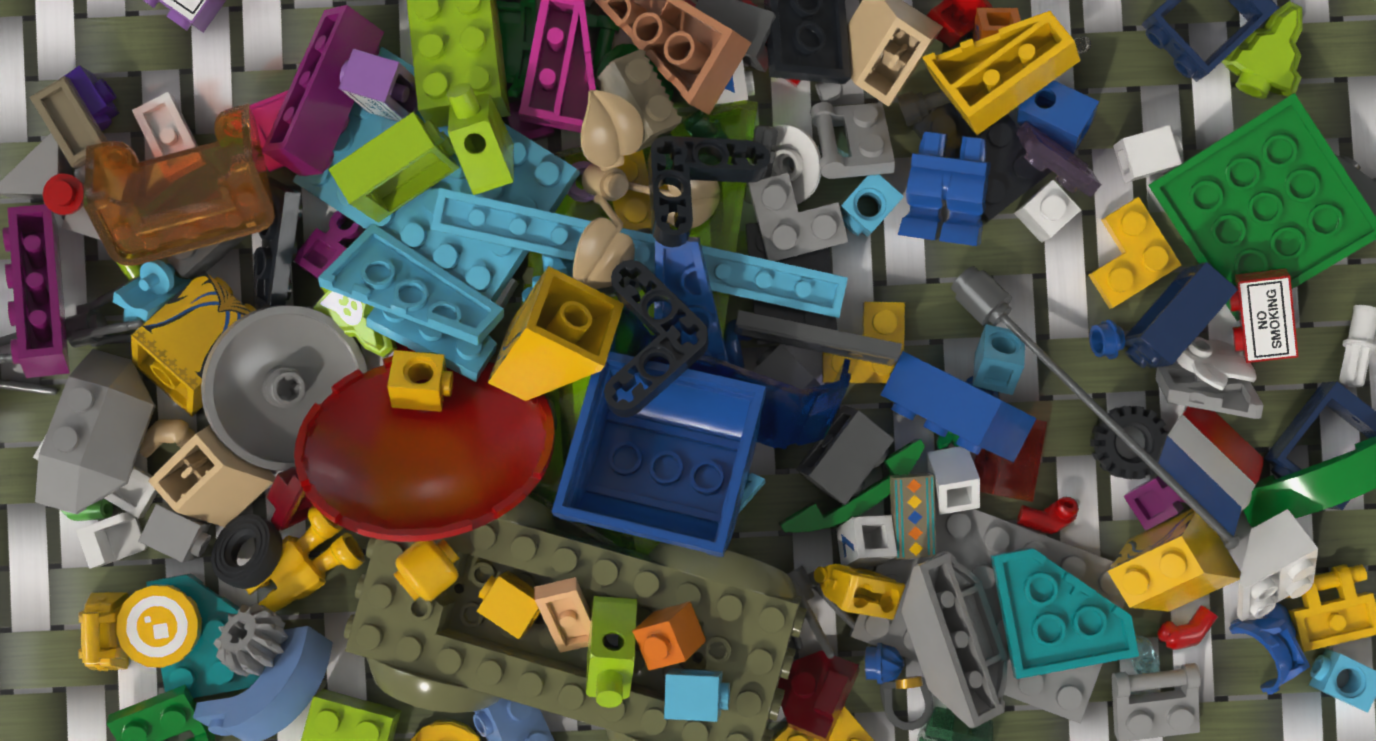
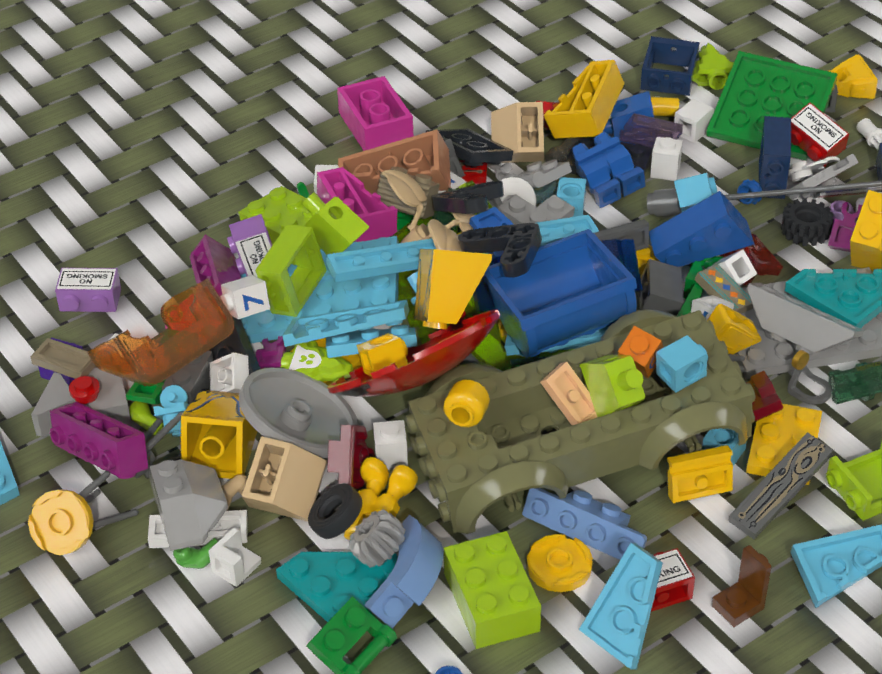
camera: 35 degrees left, 45 degrees down
yellow piece [78,592,129,671] -> none
yellow tile [116,584,202,668] -> none
light grey brick [138,502,212,563] -> none
yellow brick [476,571,541,639] -> none
blue plate [865,643,904,684] -> none
red arm [1017,496,1079,534] -> none
yellow plate [1088,197,1182,309] -> none
none -> white piece [210,352,249,393]
none -> white brick [220,275,270,319]
none -> yellow piece [651,96,687,117]
none -> medium azure brick [674,173,717,208]

